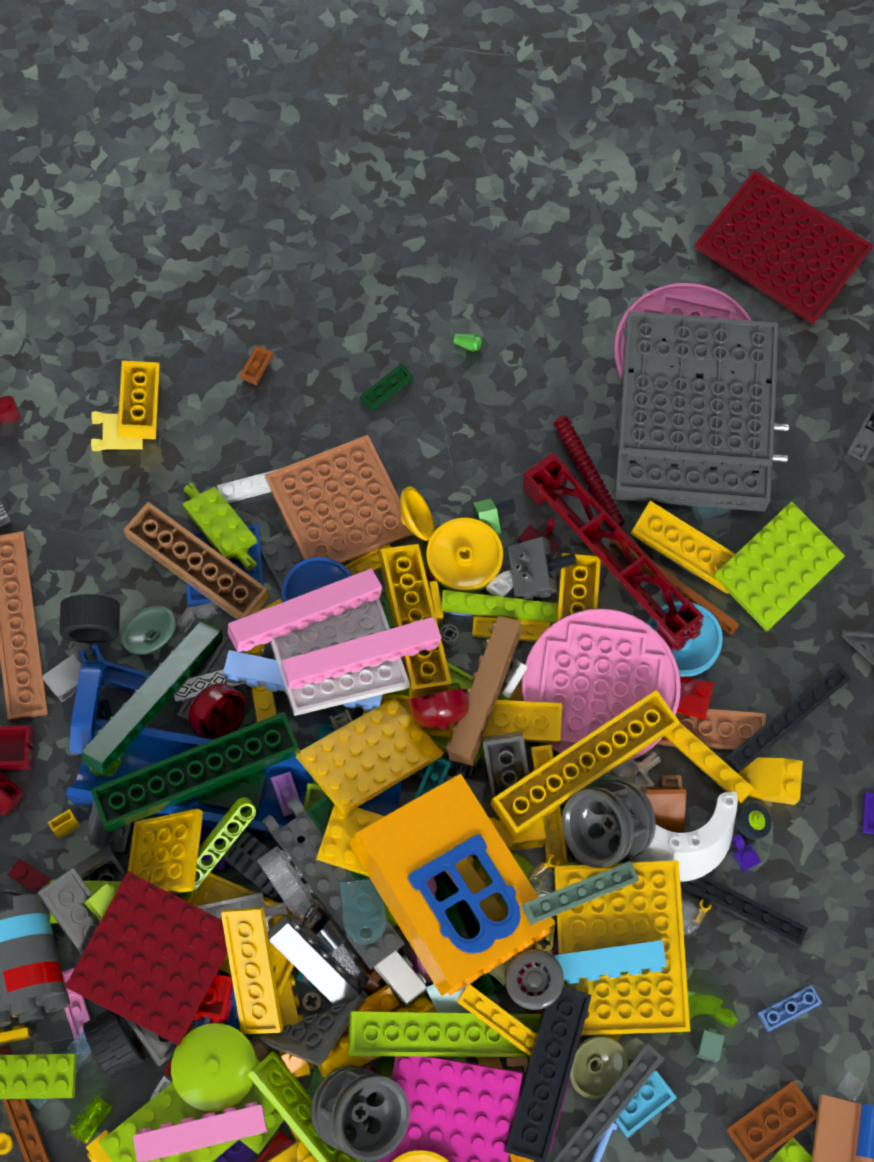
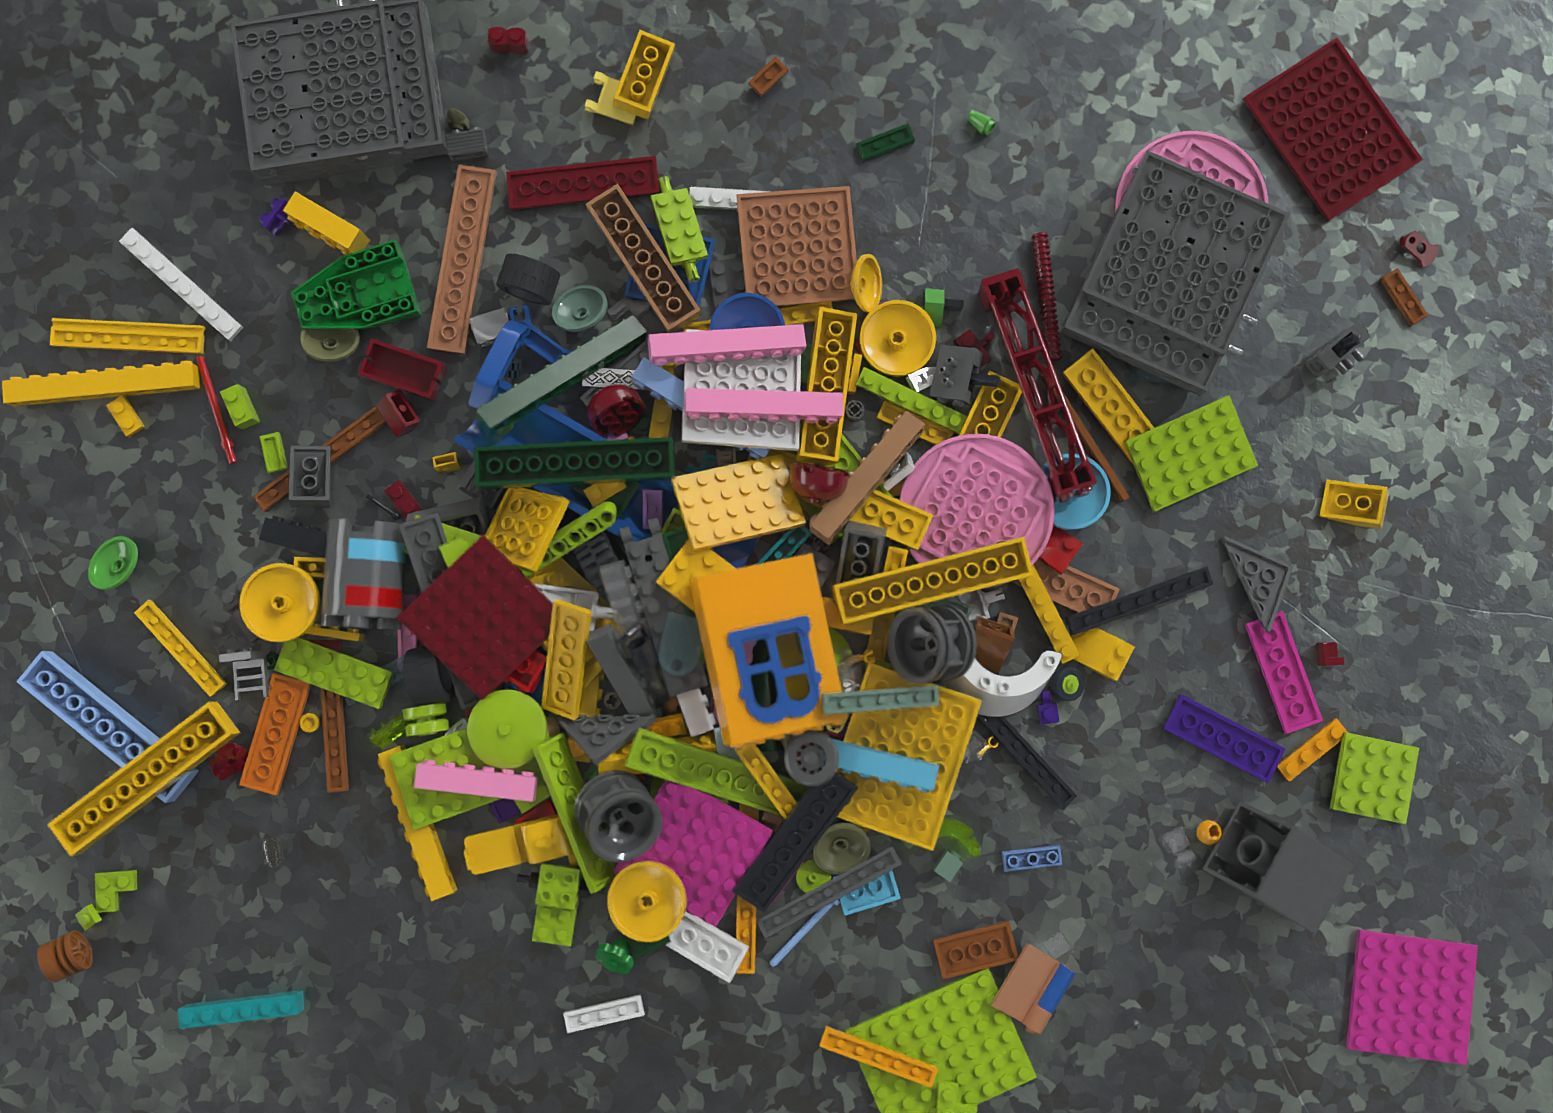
camera: 25 degrees right, 15 degrees up
none -> lime wheel [402,703,449,737]
none -> dark red plate [506,156,660,211]
none -> yellow plate [583,482,627,507]
none -> lime piece [796,859,831,893]

